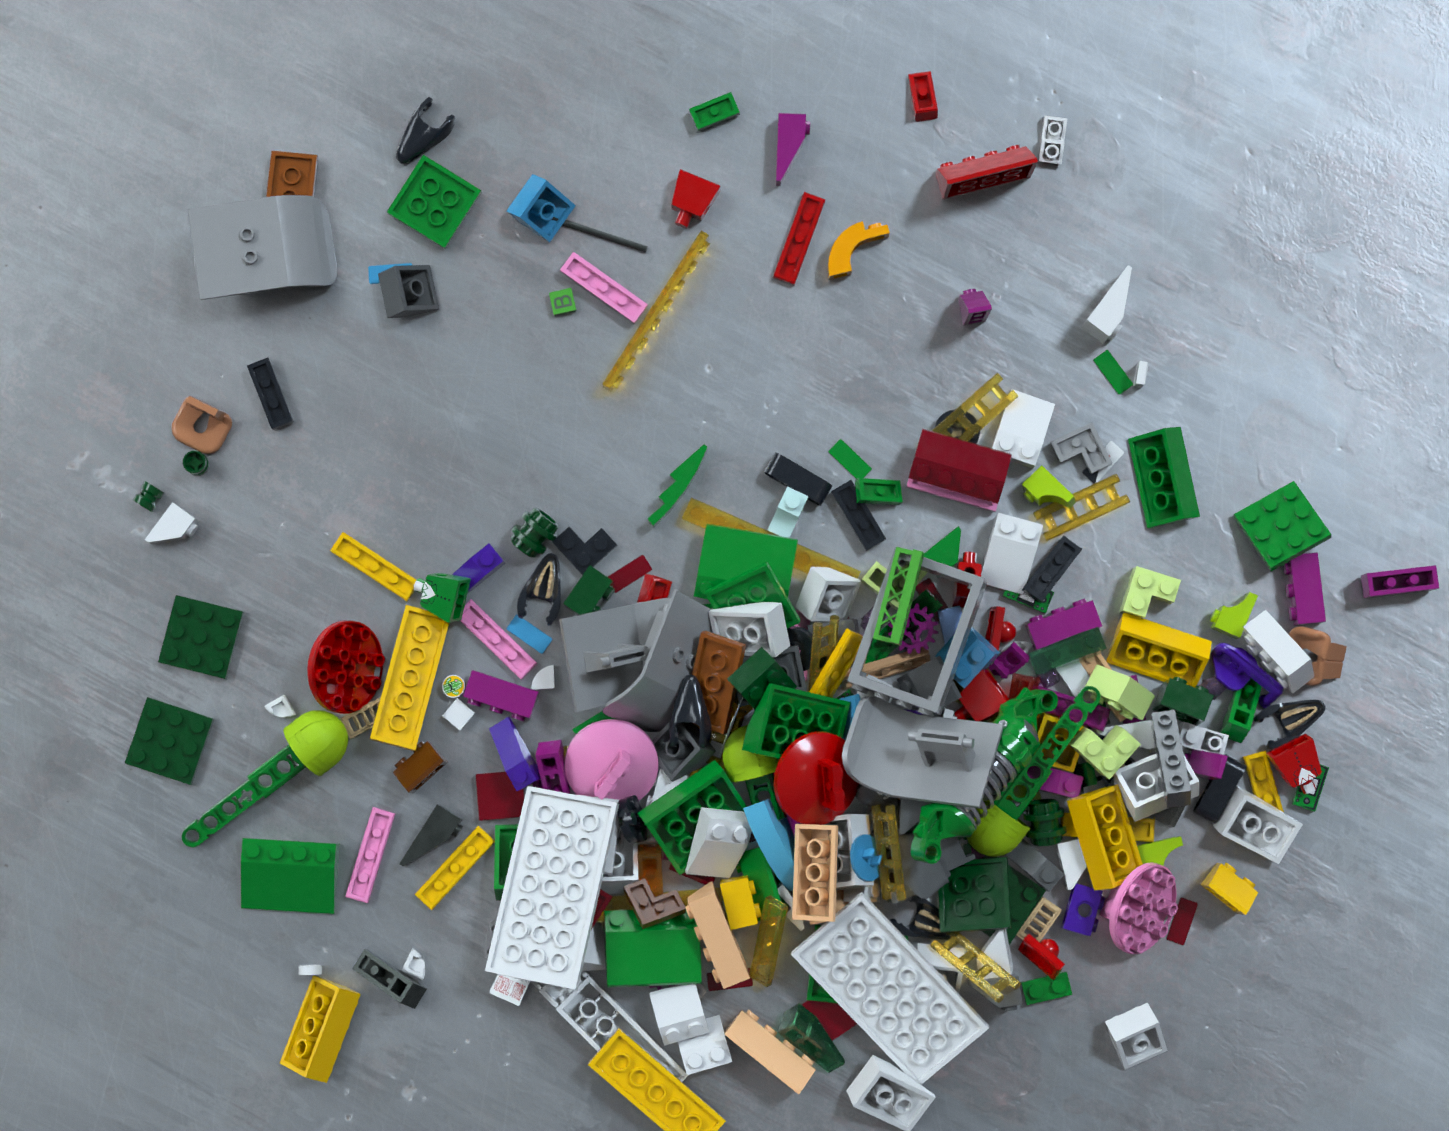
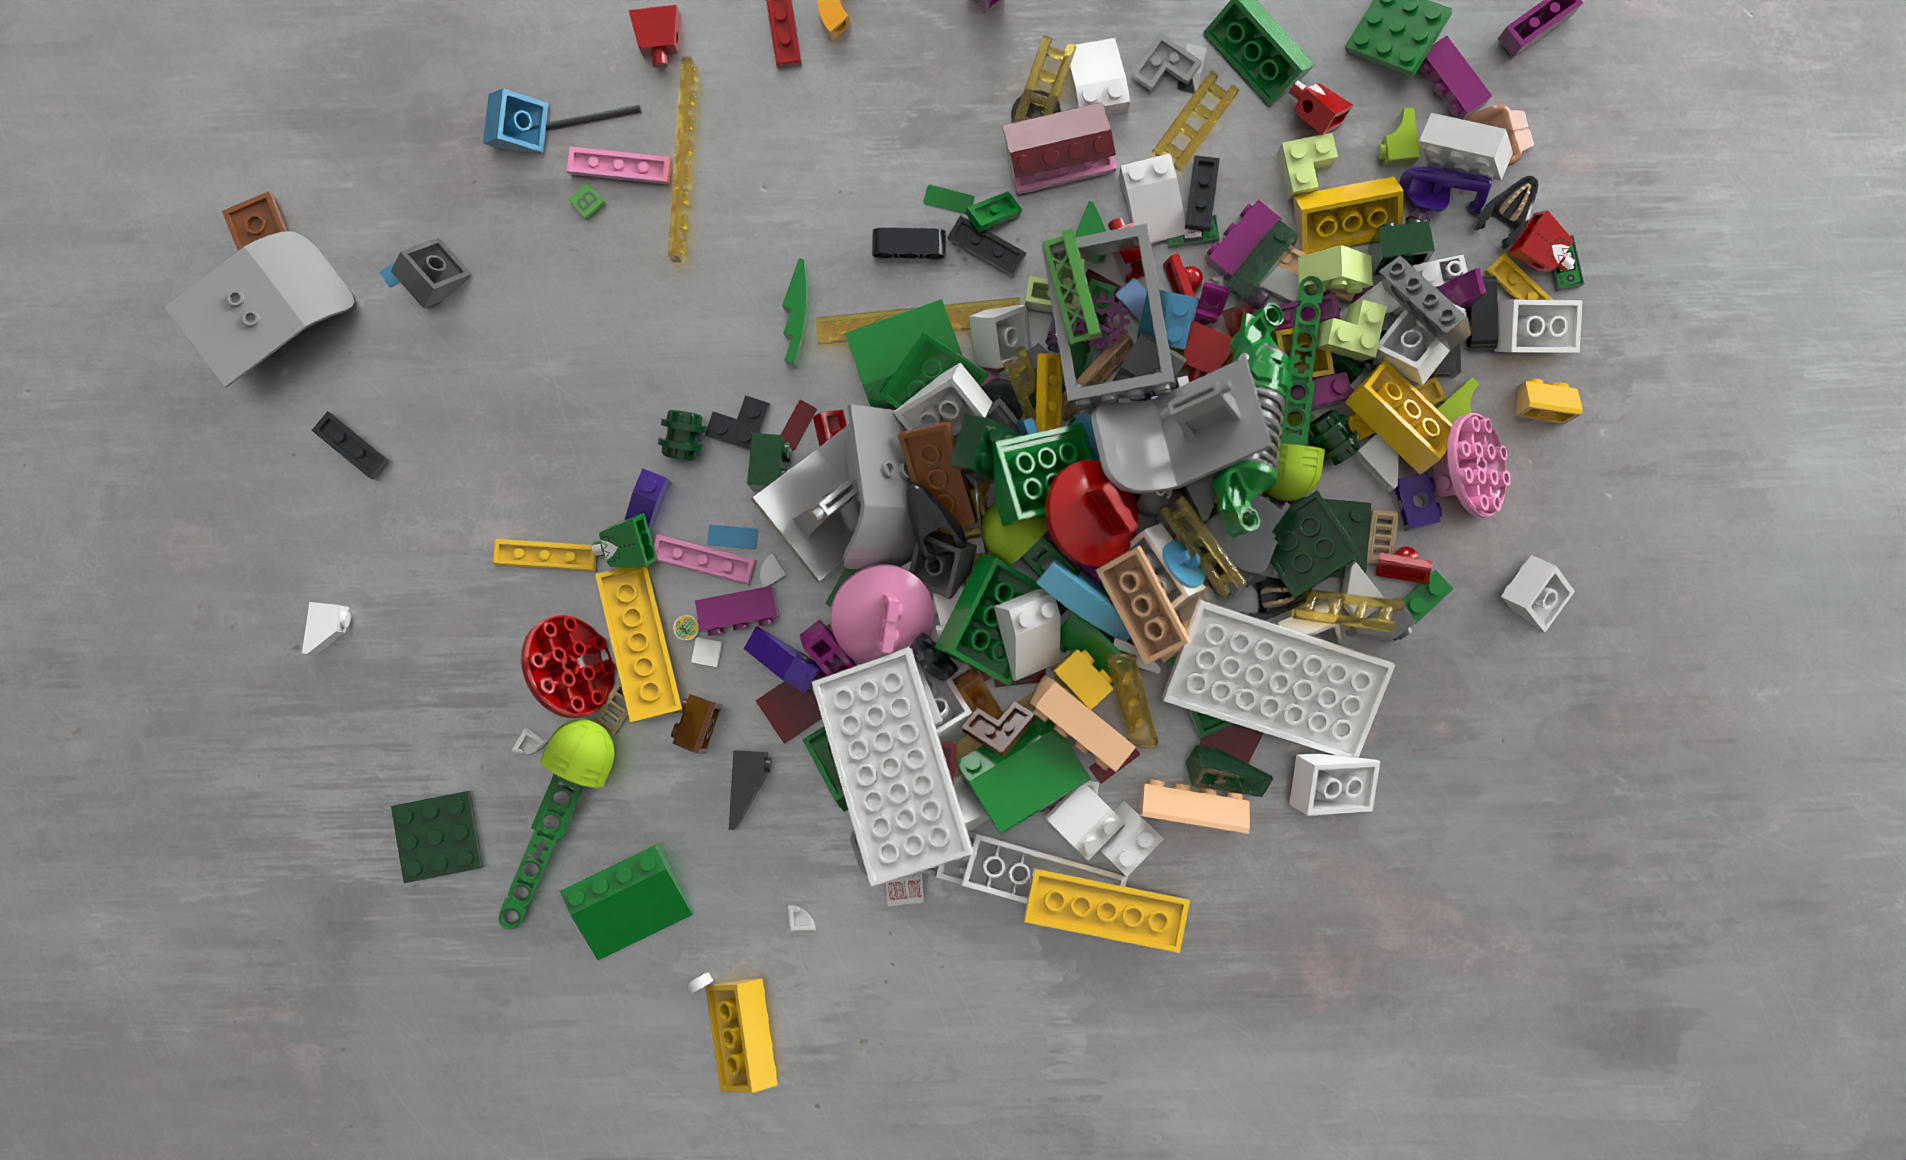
camera: 20 degrees left, 0 degrees up
dark green wheel [133,481,164,512] -> none
dark green plate [158,595,244,679] -> none
nougat piece [172,396,232,454] -> none
dark green wheel [183,451,210,476] -> none
bright pink tile [345,807,396,903] -> none
pearl dark grey slope [352,949,427,1009] -> none
green plate [387,155,482,249] -> none
black animal [396,97,456,163] -> none
yellow tile [414,825,495,910] -> none
black animal [517,553,561,626] -> none
light aqua arch [767,487,808,538] -> none
dark grey slope [1005,839,1065,892] -> none
lime arch [1022,465,1076,509] -> none
dark red sticker [1167,897,1198,945] -> none
green slope [1220,678,1262,744] -> none
none -> dark azure tile [1016,417,1038,436]
none -> red torso [1289,81,1353,135]

